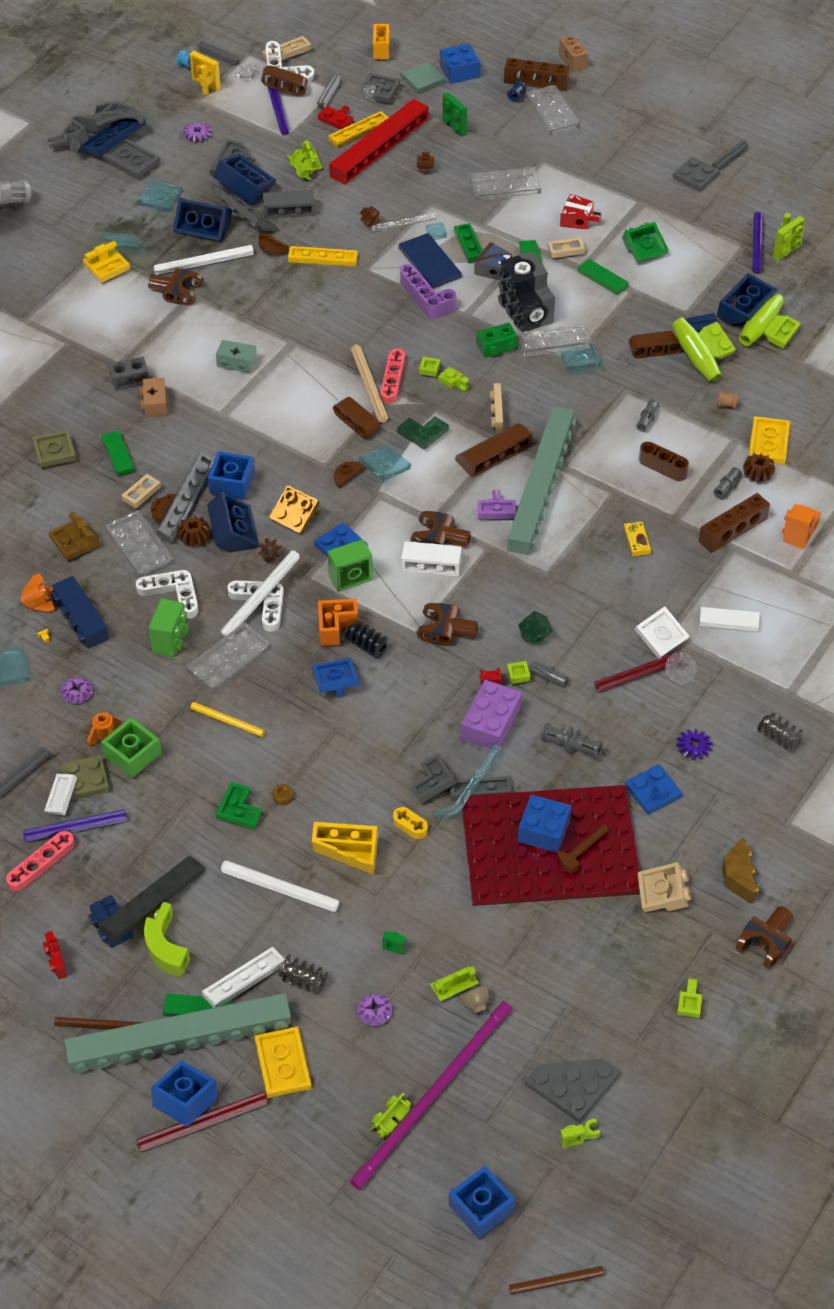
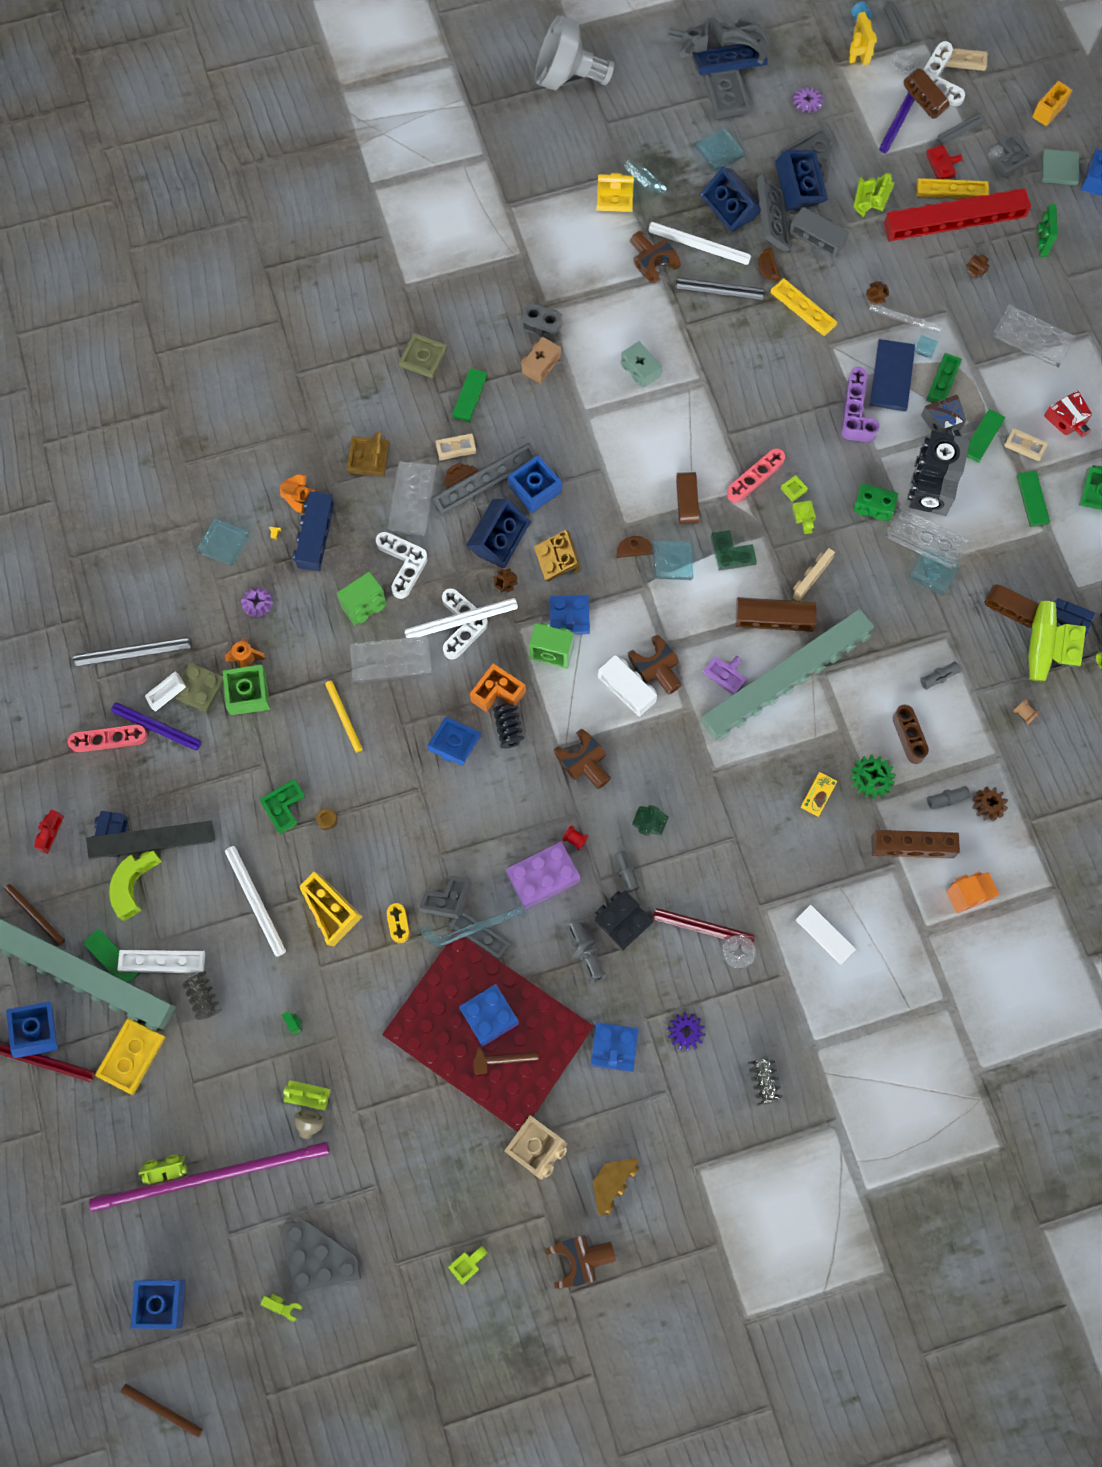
camera: 40 degrees right, 20 degrees up
reddish brown gear [177,515,210,547] -> none
tan axle [351,344,388,424] -> none
medium lavender gear [357,993,392,1026] -> none
lime plate [507,661,531,684] -> none
white hinge [634,607,690,659] -> none
yellow tile [749,416,790,465] -> none
none -> black plate [595,890,653,951]
none -> axle [676,278,765,300]
none -> green gear [850,754,896,799]

